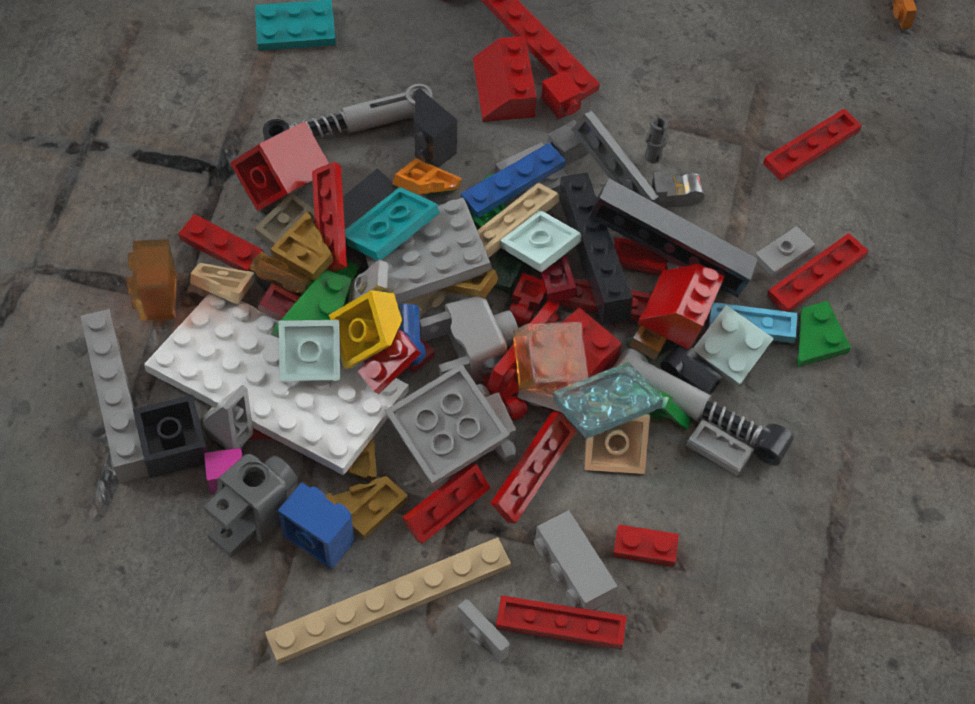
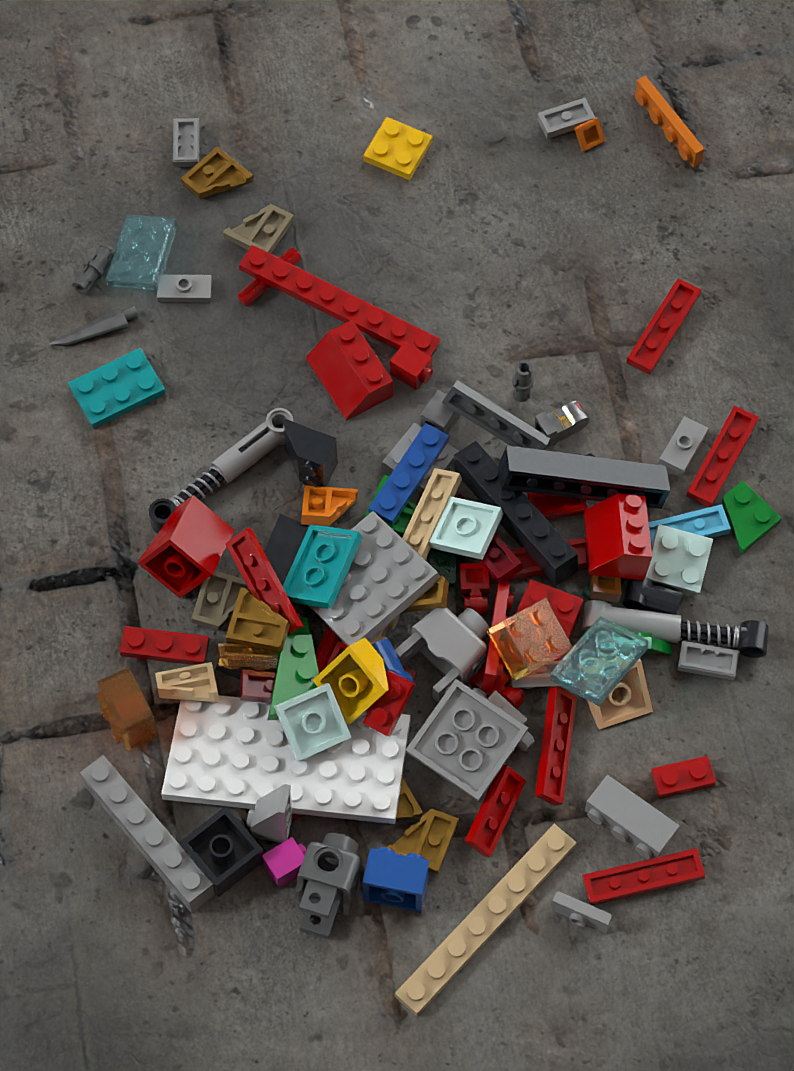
camera: 20 degrees left, 5 degrees up
light grey plate [348,260,388,303] -> none

